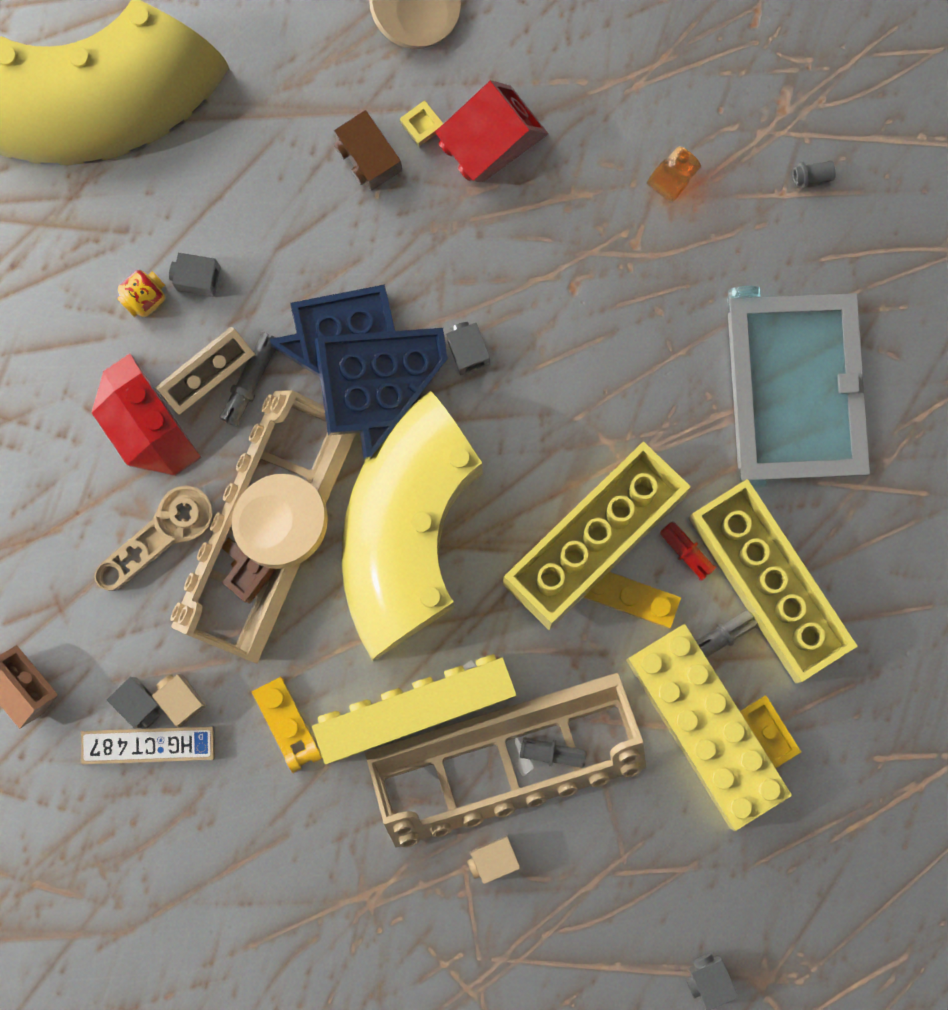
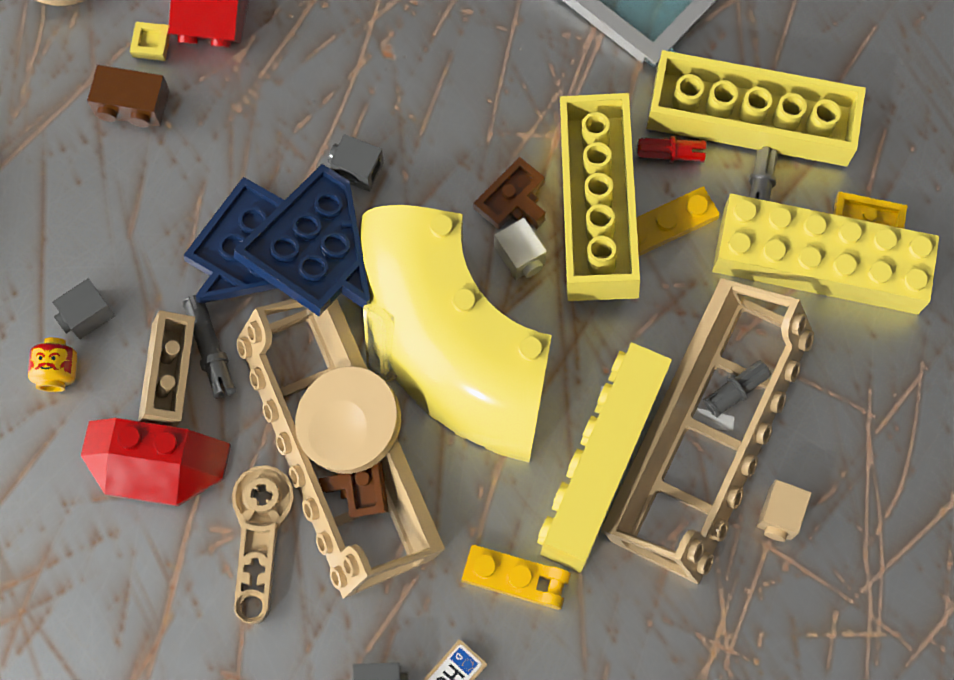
camera: 50 degrees left, 10 degrees down
tan brick [152,674,207,727] -> none
none -> clear tile [363,302,397,382]
none -> reddish brown hinge [473,157,546,230]
none -> white brick [494,218,547,280]

